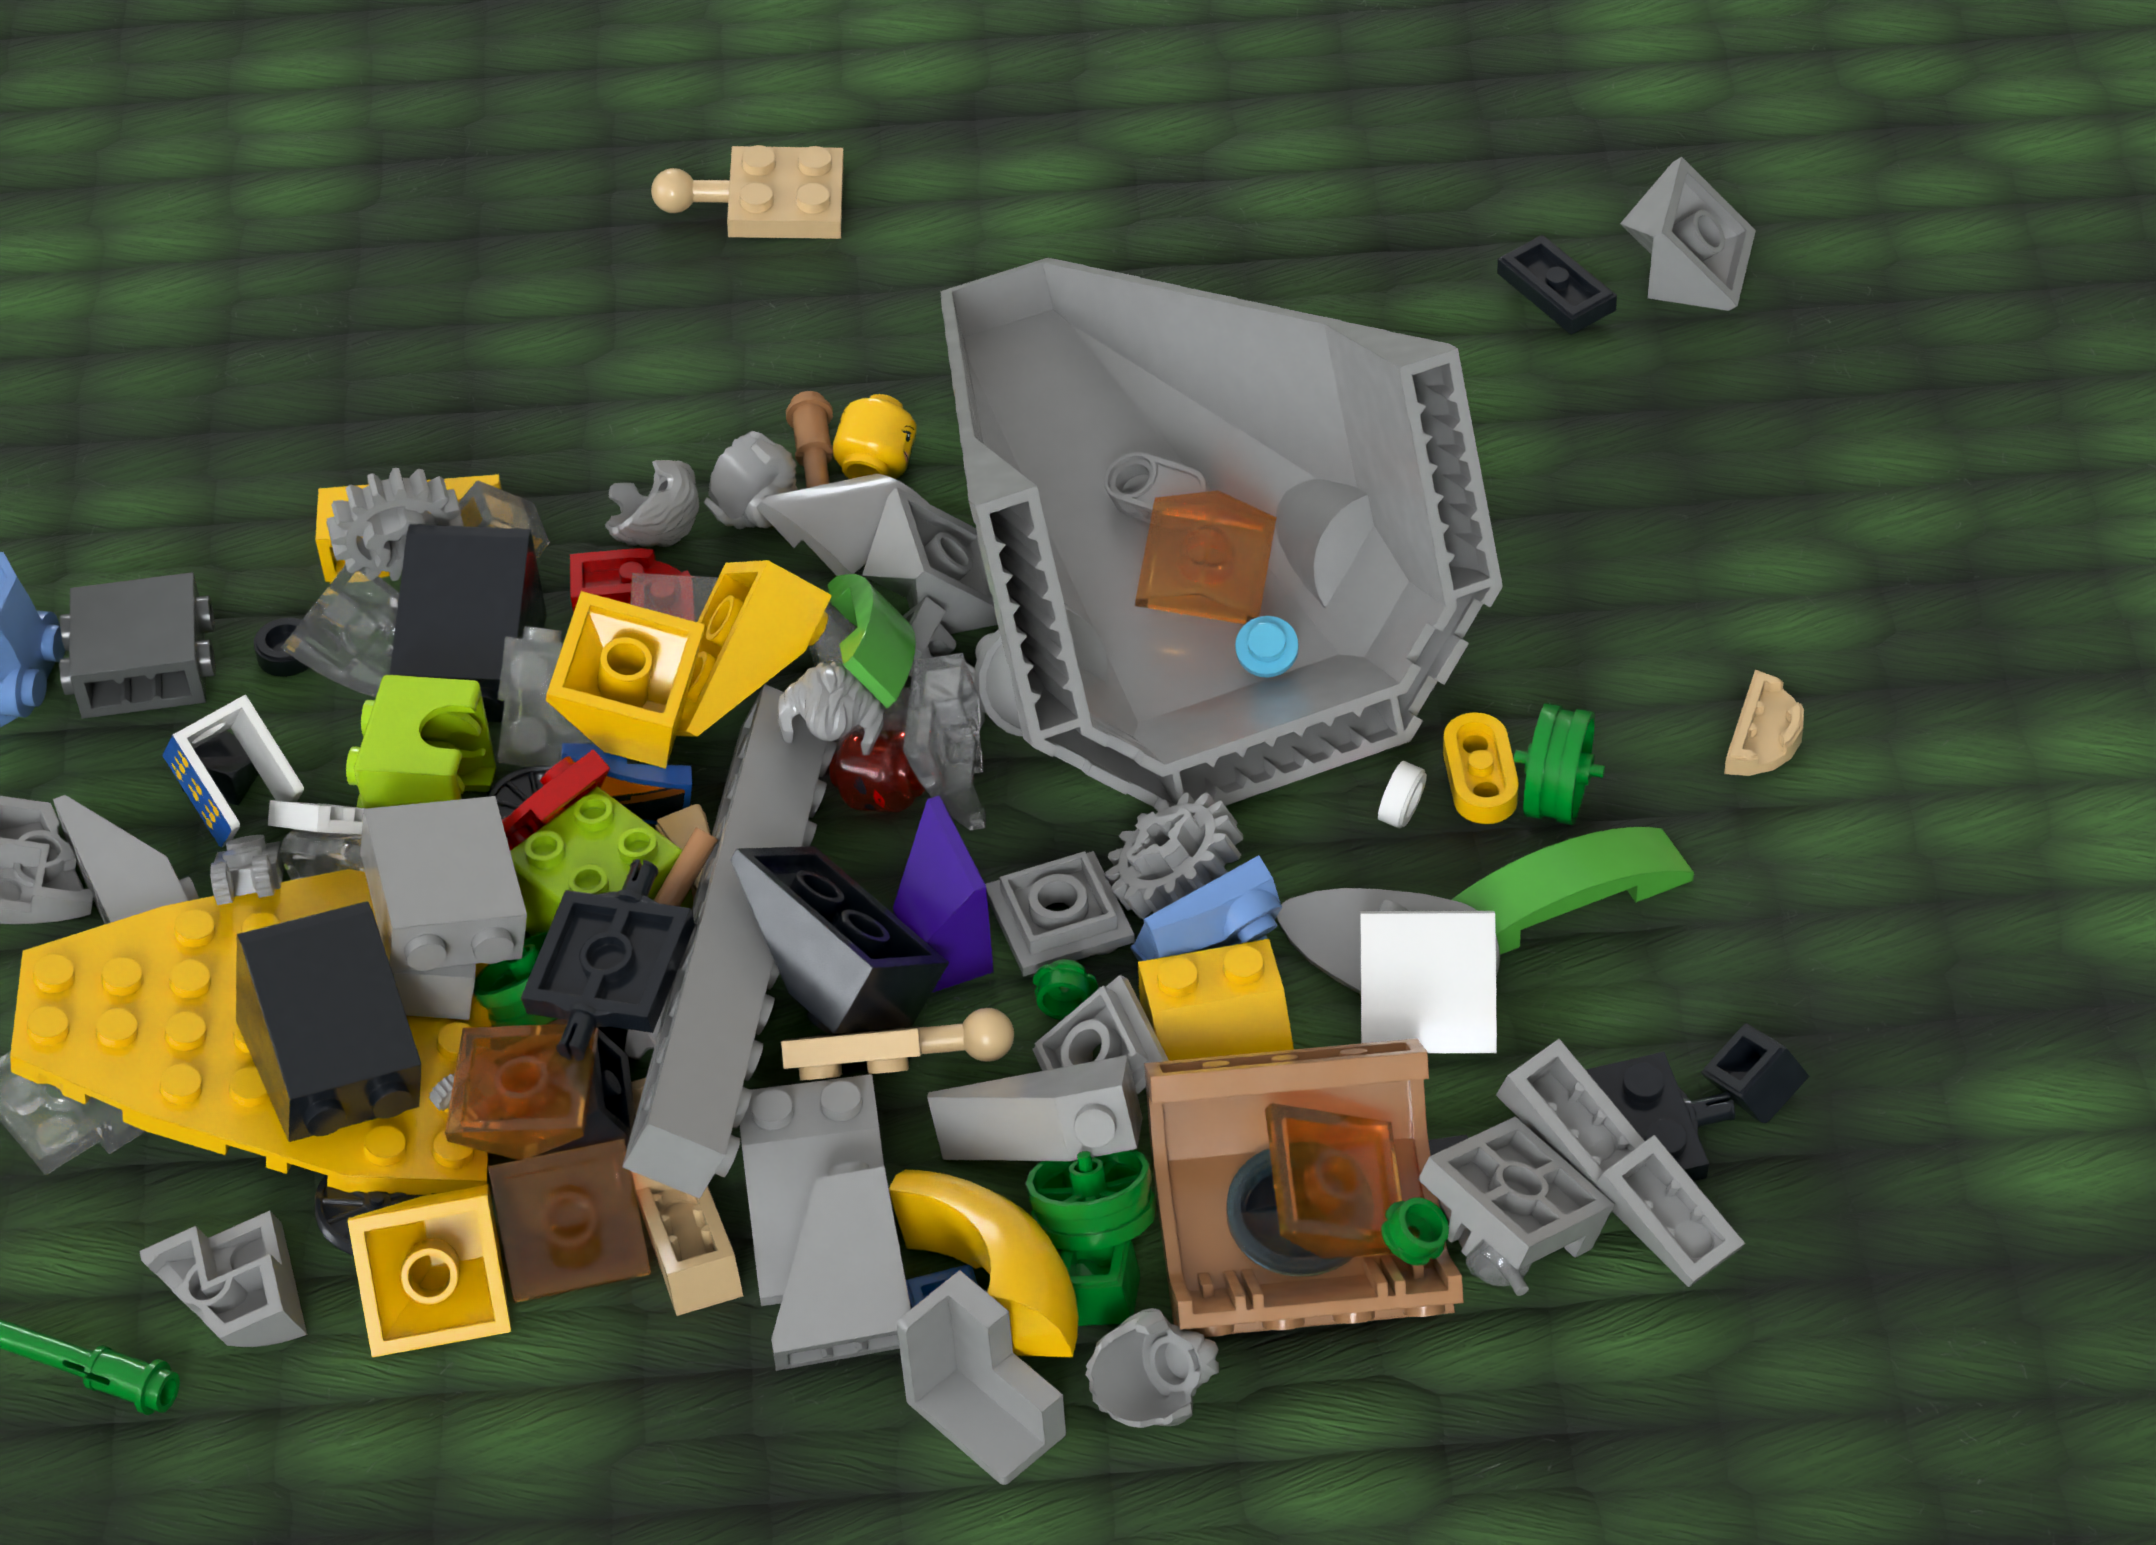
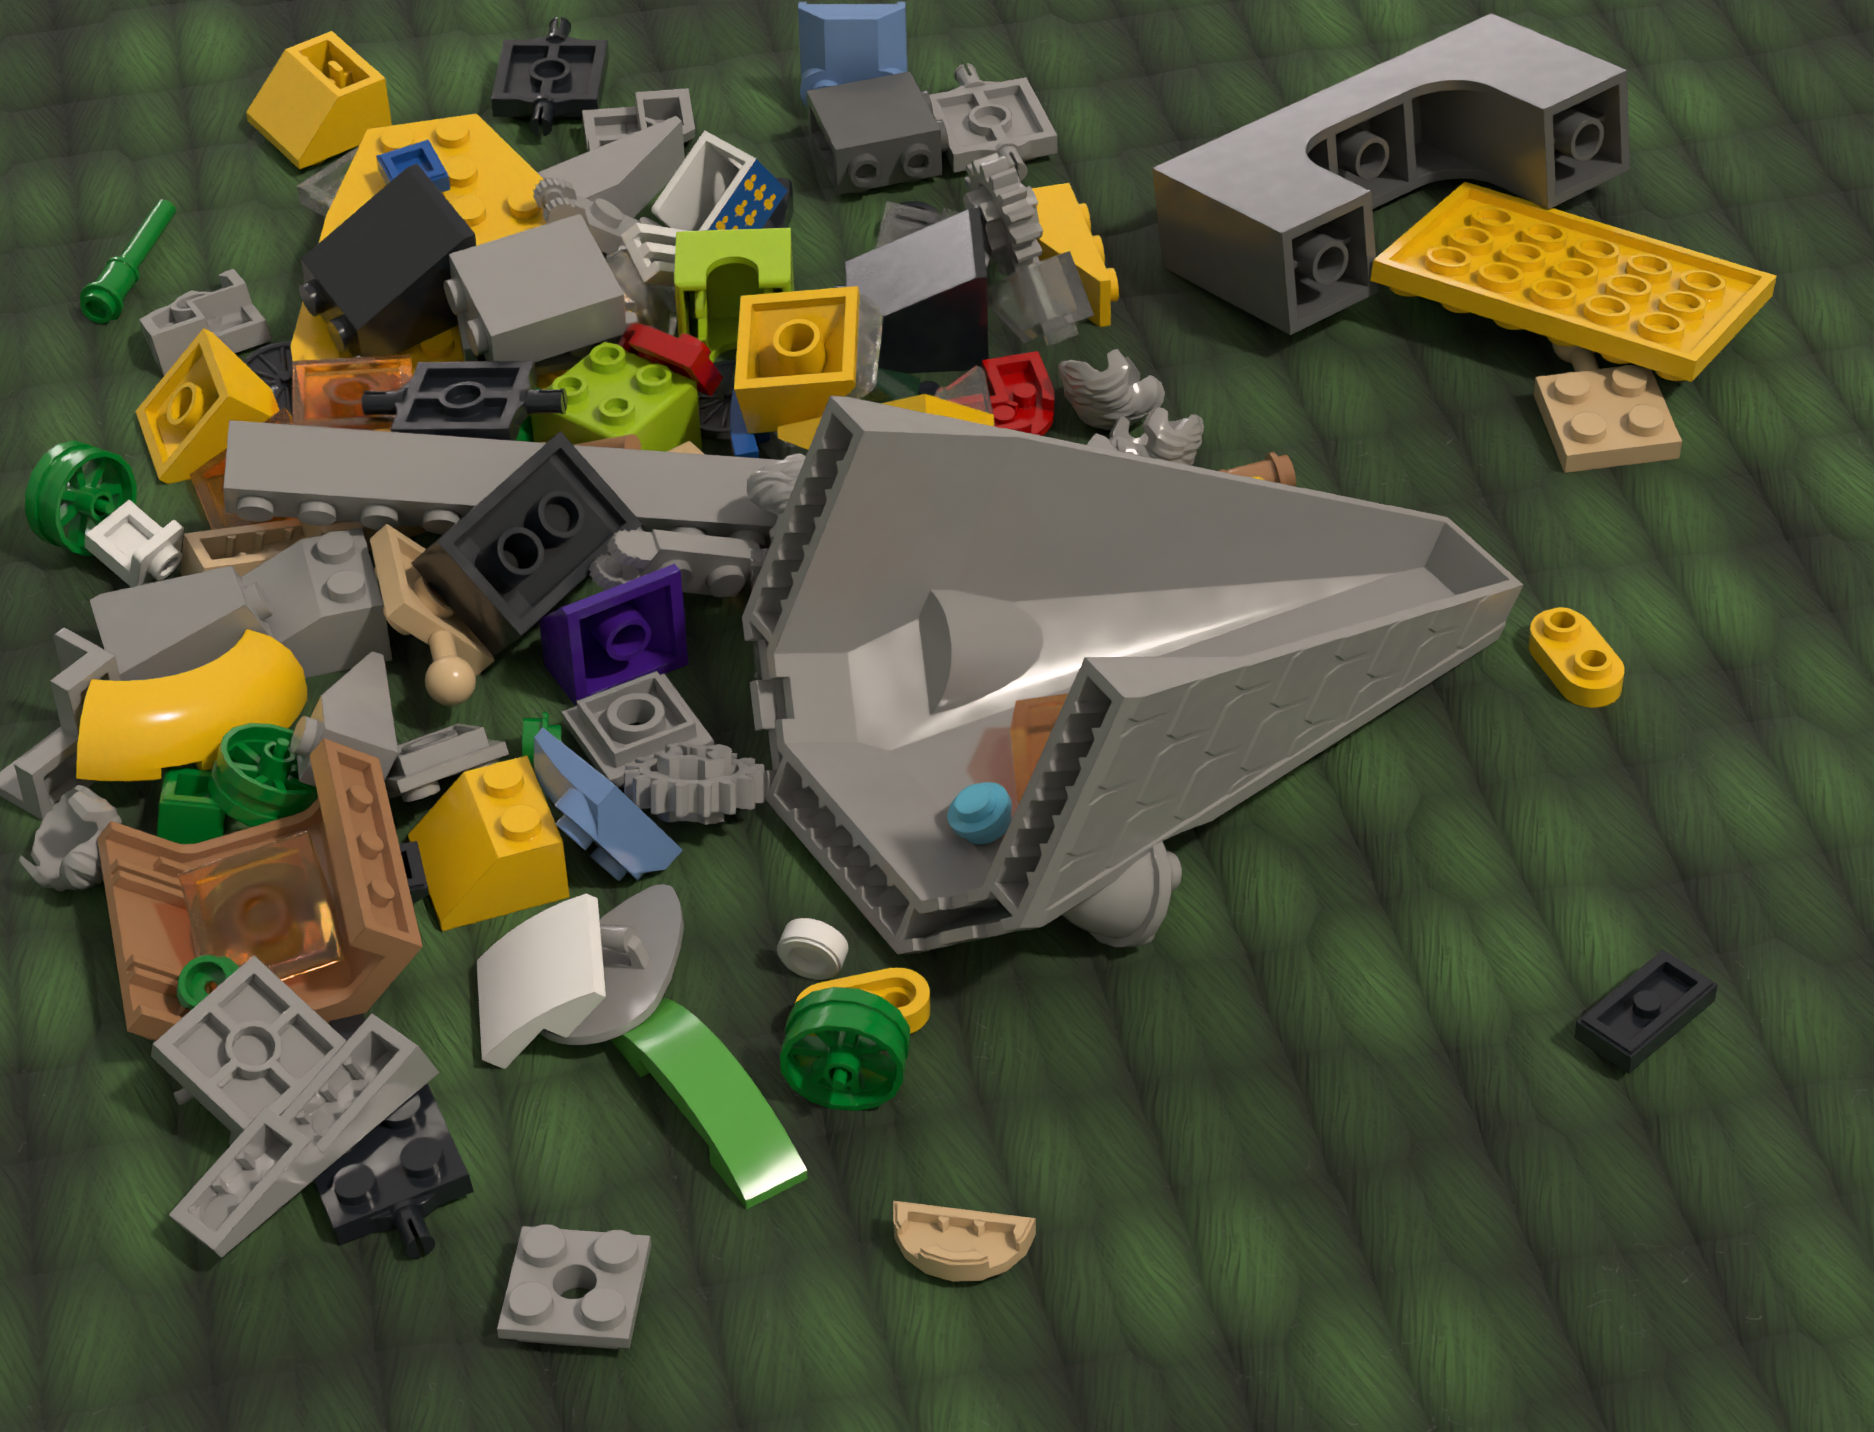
camera: 80 degrees right, 5 degrees down
light grey slope [1620,157,1756,311] -> none
black slope [1701,1023,1810,1123] -> none
none -> green wheel [25,440,137,556]
none -> white bracket [85,500,184,587]
none -> blue tile [376,139,450,192]
none -> light grey piece [497,1224,652,1349]
none -> light grey hinge [589,529,764,597]
none -> light grey plate [929,63,1058,181]
none -> dark grey arch [1152,13,1630,335]
none -> yellow plate [1370,182,1777,382]
none -> yellow plate [1528,607,1624,708]

